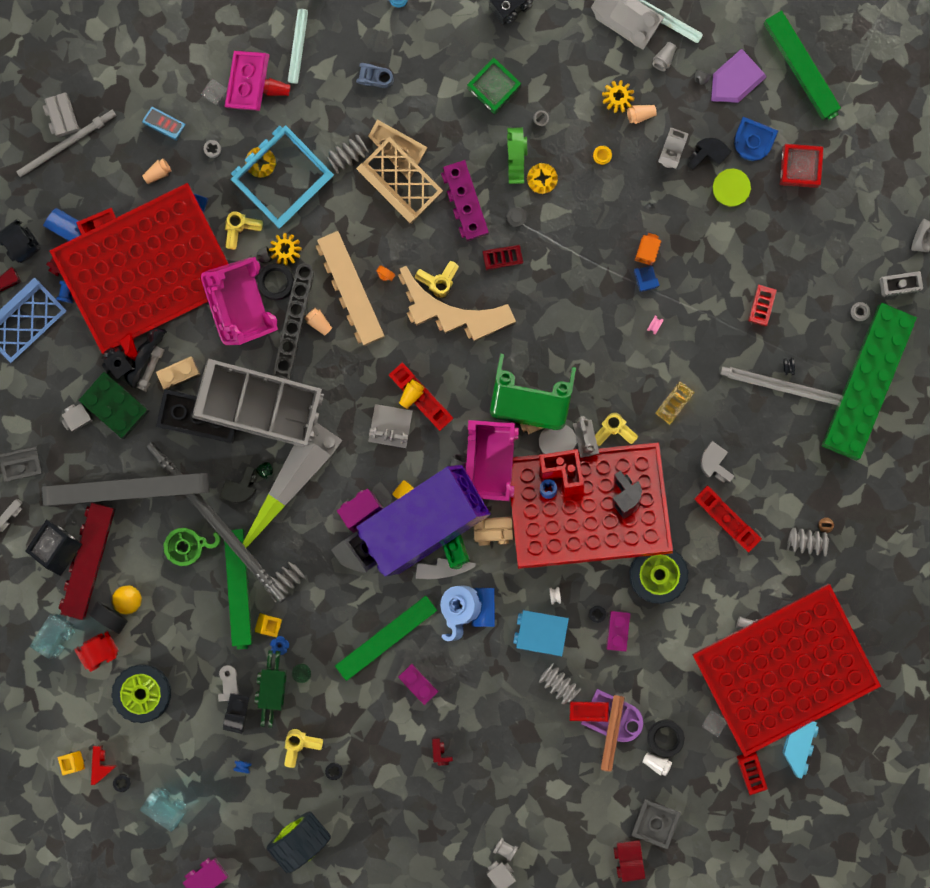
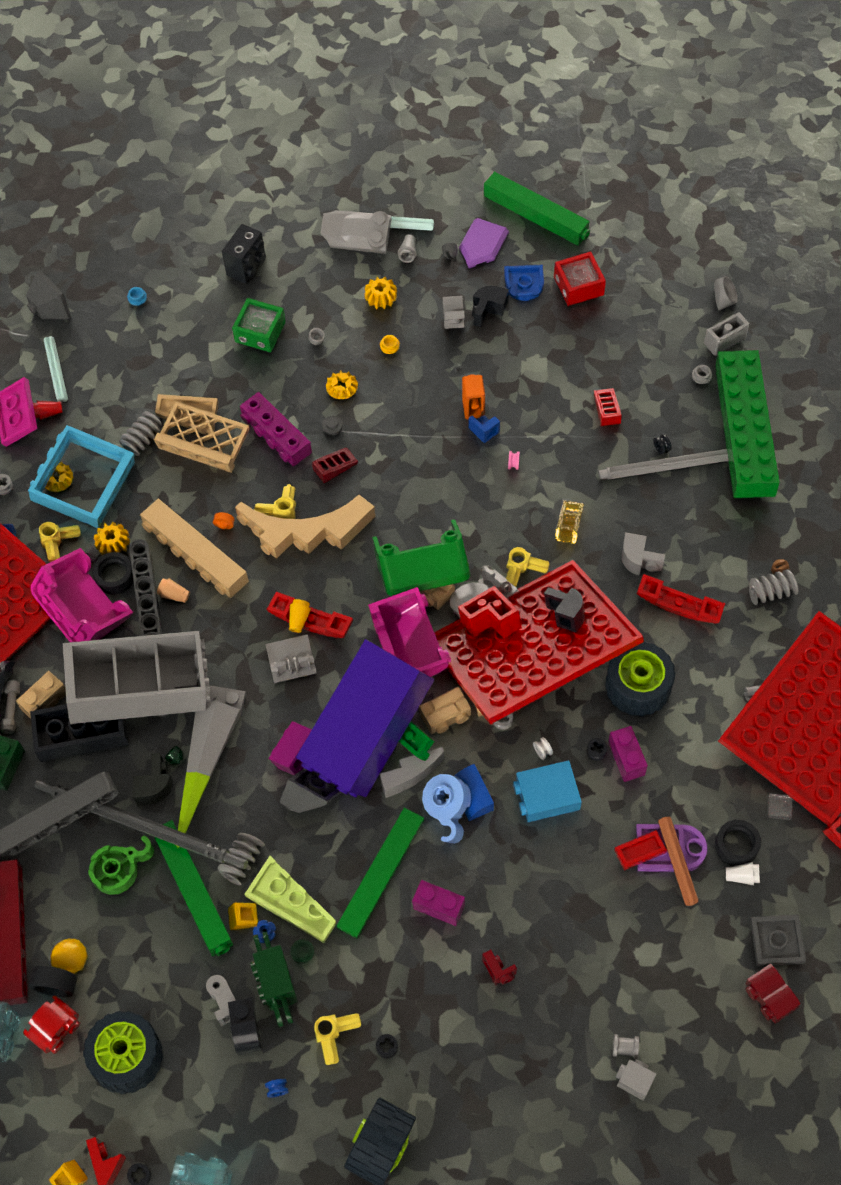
camera: 20 degrees left, 25 degrees down
sand blue piece [356,63,394,88] -> none
bright green piece [507,127,528,184] -> none
light grey piece [539,663,581,704] -> none
blue bush [540,479,557,499] -> none
light nougat cone [627,105,657,124] -> none
lime tile [712,168,751,207] -> none
none -> yellowish green wing [245,856,337,943]

